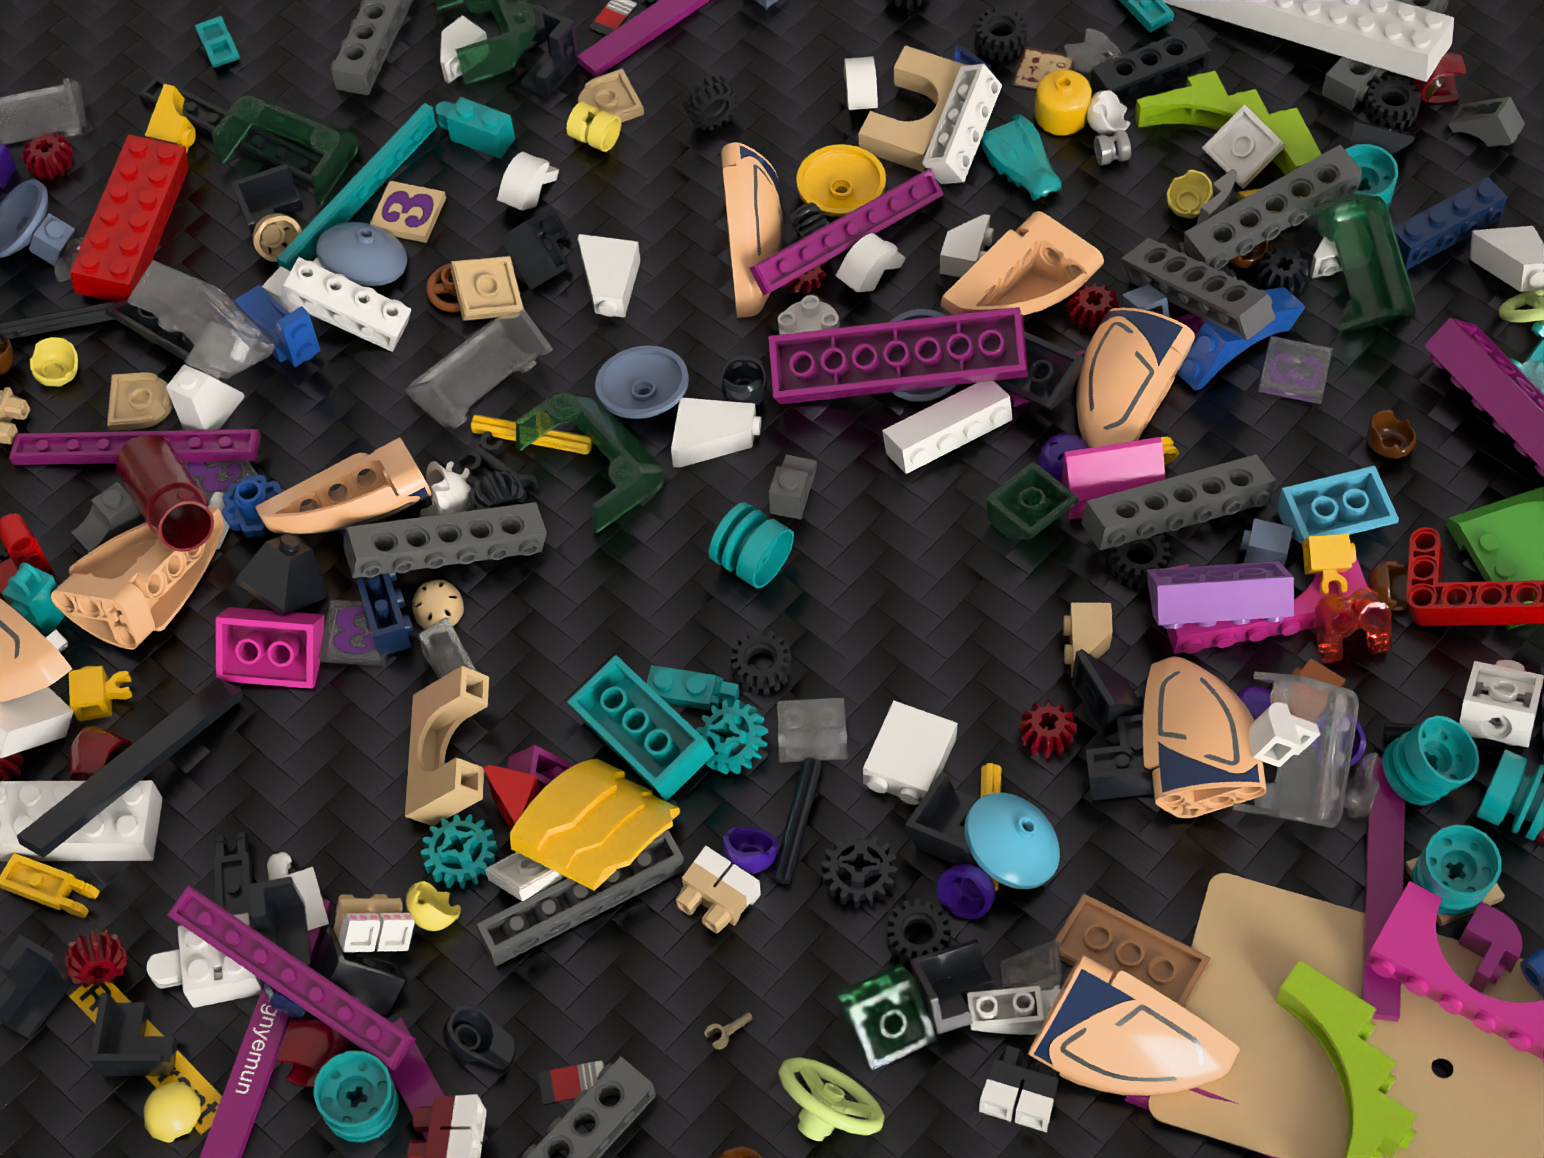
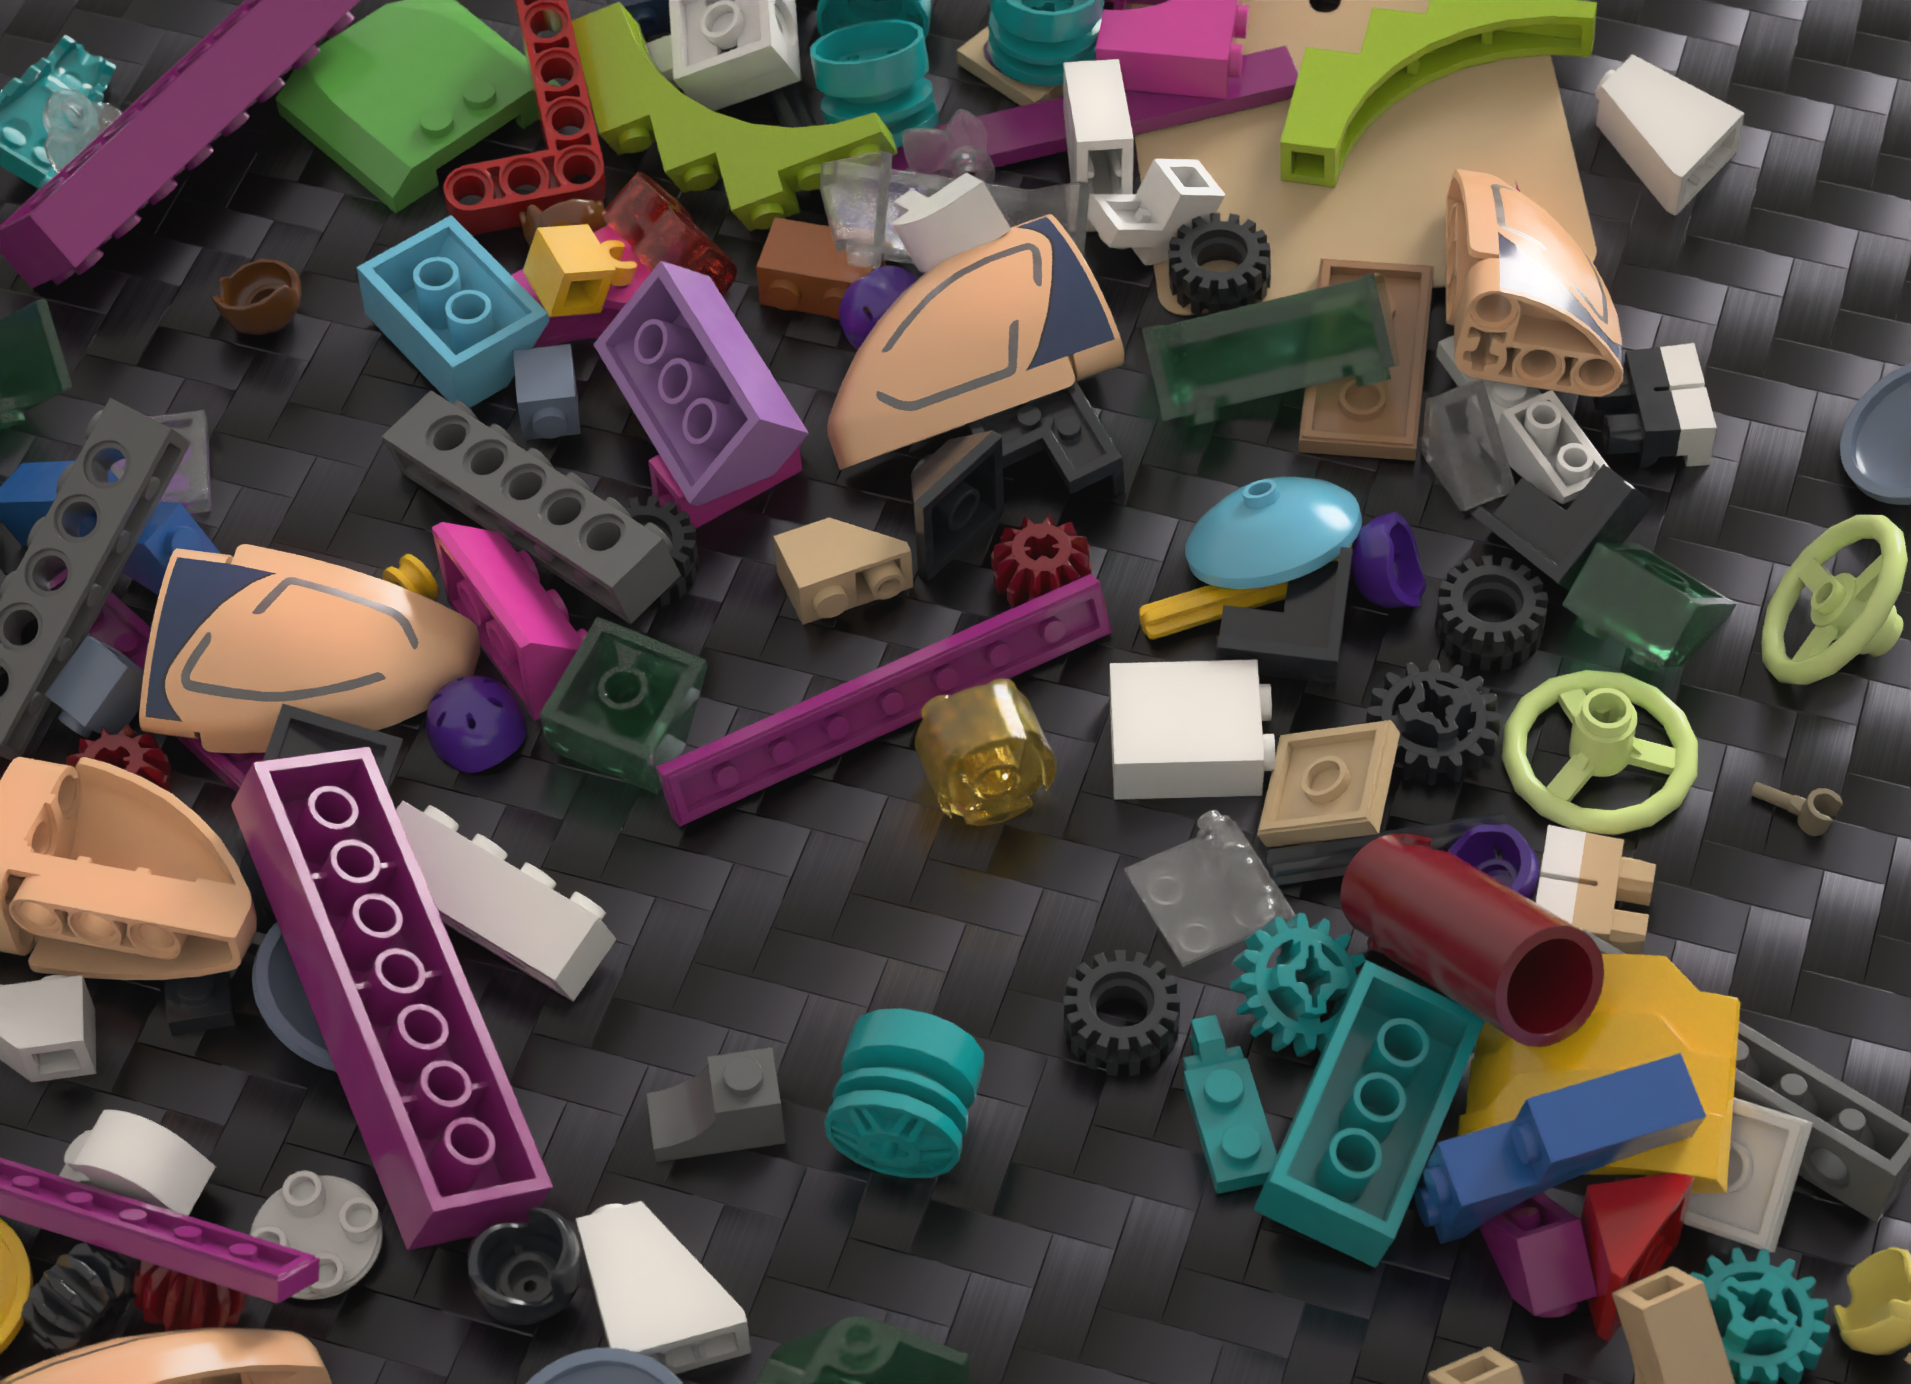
camera: 115 degrees left, 5 degrees down
none -> lime arch [571,2,898,231]
none -> magenta tile [656,574,1112,827]
none -> clear yellow brick [915,678,1057,826]
none -> white slope [1063,59,1133,232]
none -> white brick [1083,159,1225,265]
none -> clear green windscreen [1142,273,1400,427]
none -> black tyre [1168,213,1271,319]
none -> tan tile [1257,720,1400,847]
none -> dark red piece [1340,833,1604,1047]
none -> blue arch [1414,1053,1706,1244]
none -> yellowish green piece [1501,670,1698,835]

